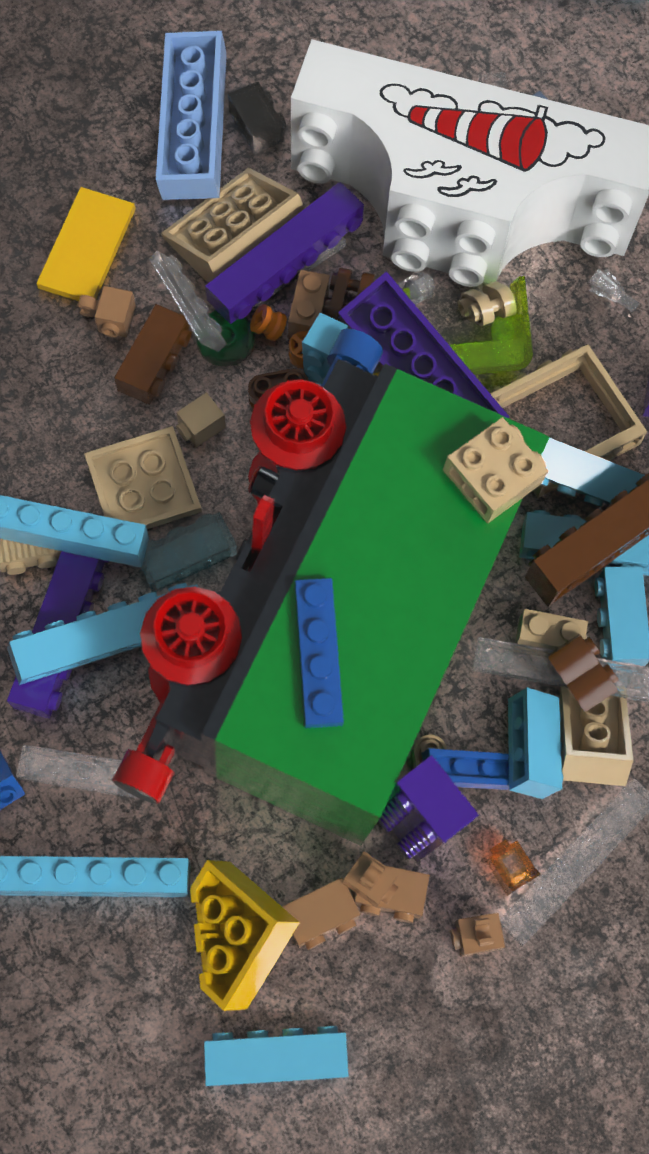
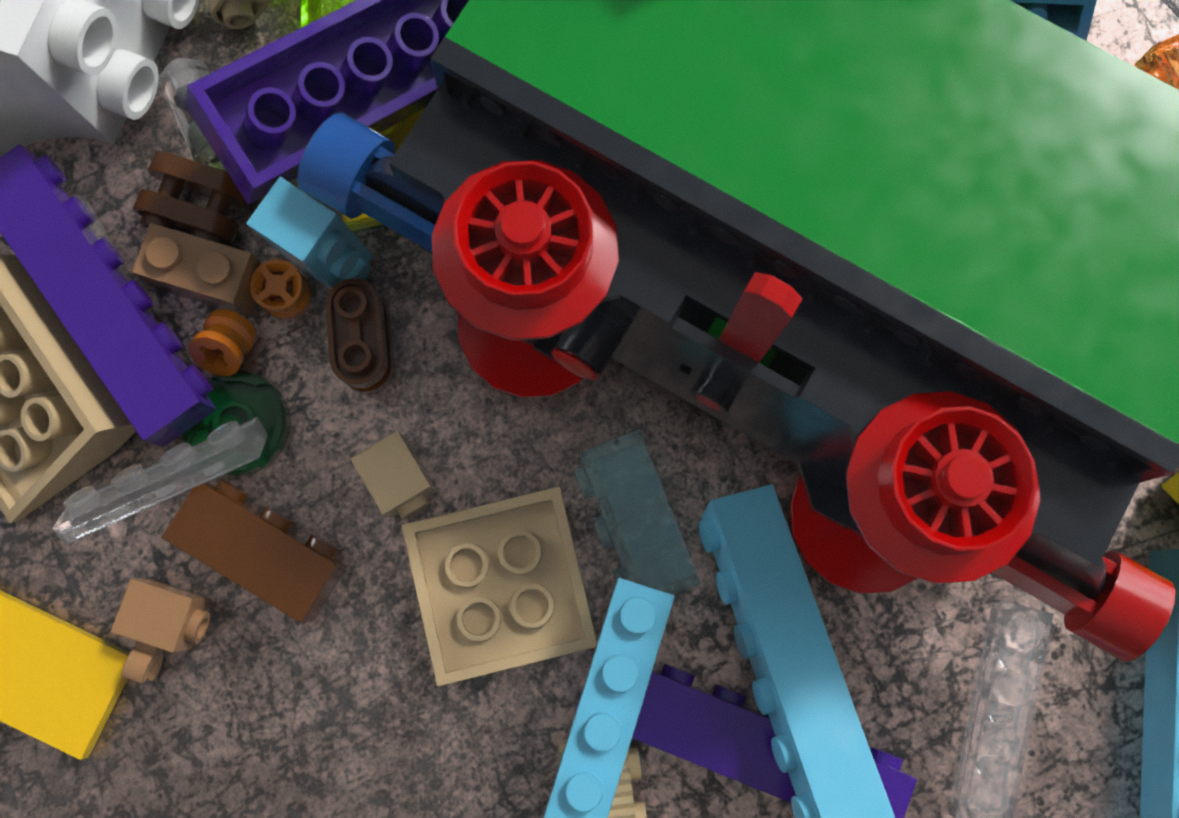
camera: 80 degrees left, 10 degrees up
blue plate [295,578,344,728] -> none

